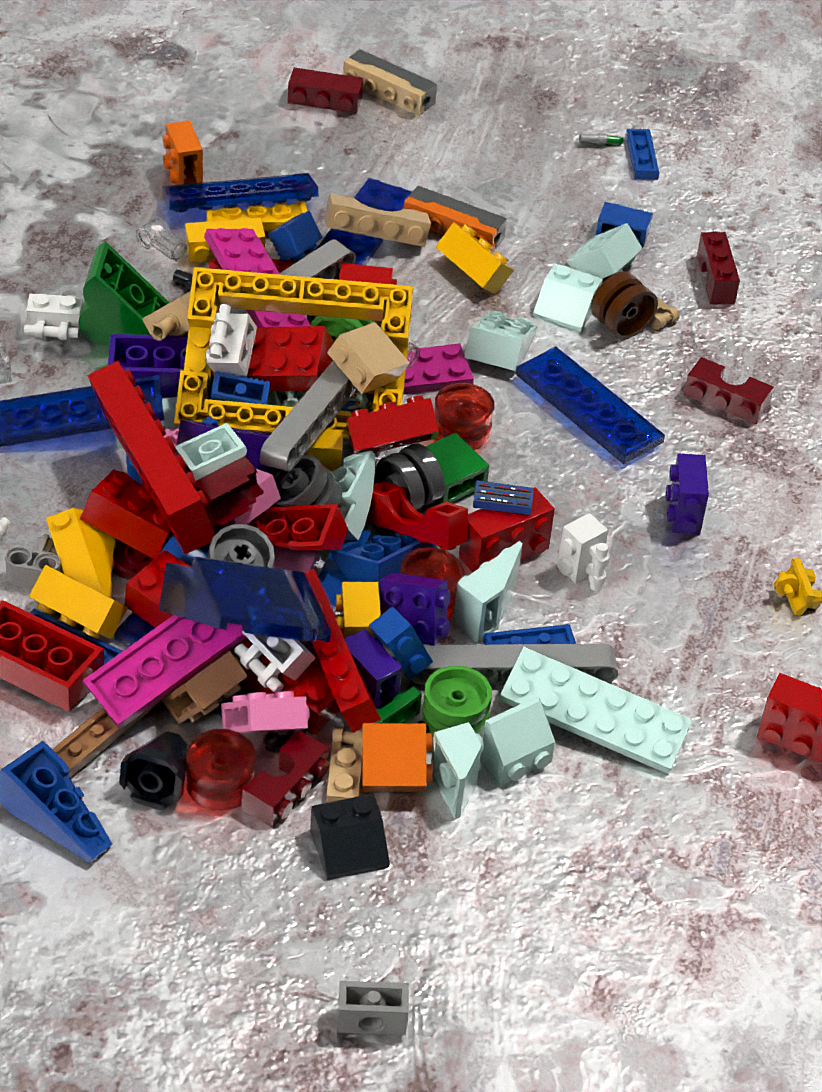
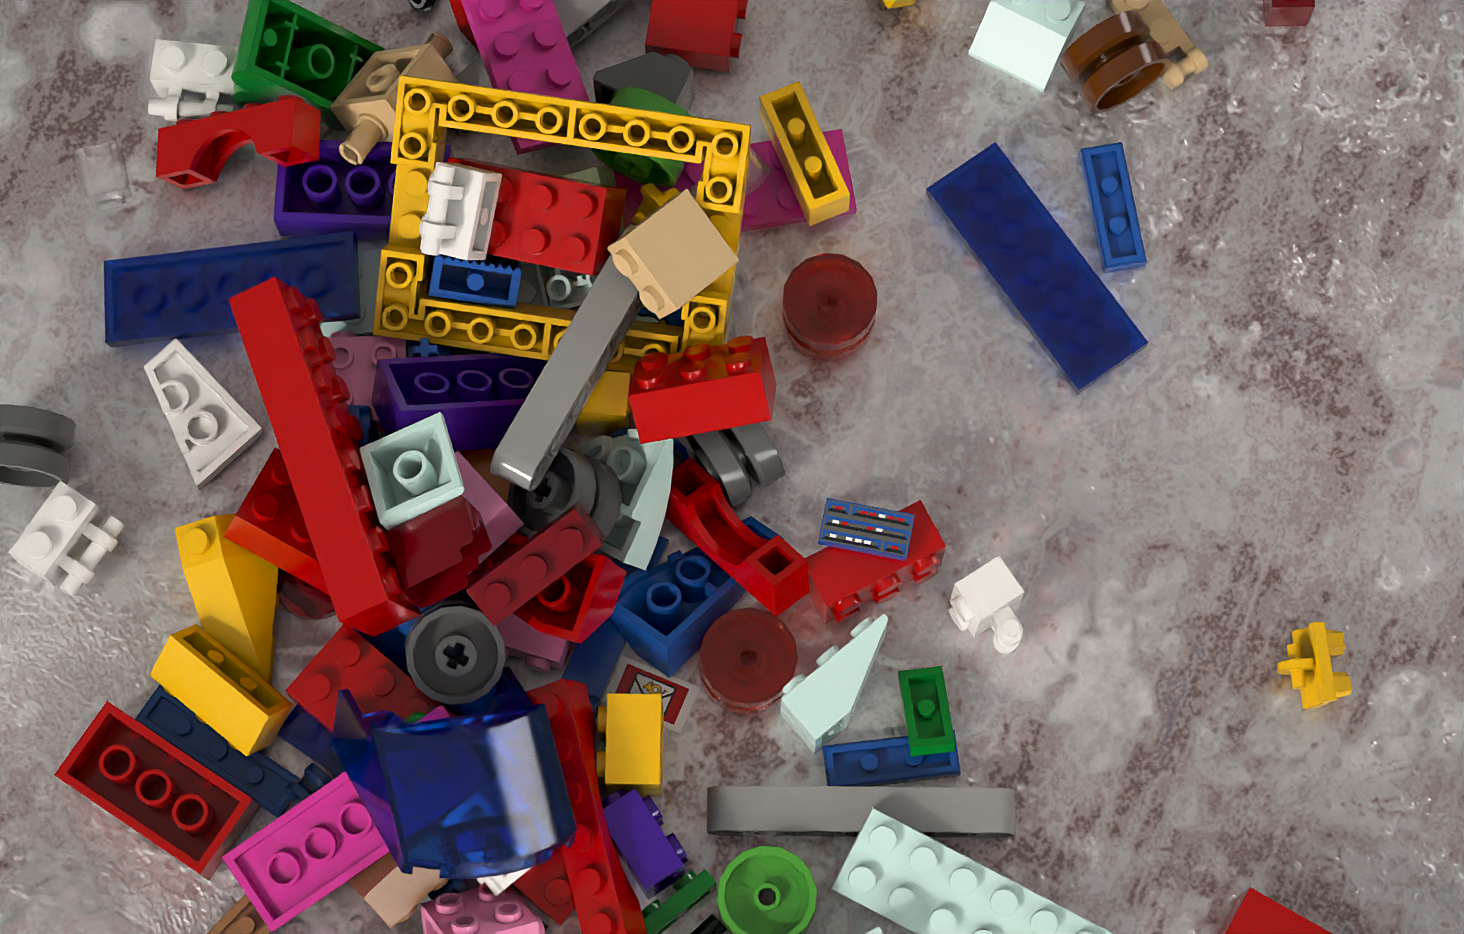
camera: 10 degrees right, 30 degrees up
light grey beam [5,534,61,589] -> none
blue brick [369,606,433,680] -> none
dark purple brick [380,573,451,646] -> none
green brick [426,433,489,504] -> none
light aqua slope [464,311,538,371] -> none
dark purple brick [665,453,709,535] -> none
dark red arch [684,357,774,424] -> none
none -> white wing [143,338,264,491]
none -> red arch [156,95,321,190]
none -> dark red brick [466,501,606,626]
none -> yellow brick [759,81,850,226]
none -> green plate [898,666,955,757]
none -> blue tile [1079,142,1147,273]

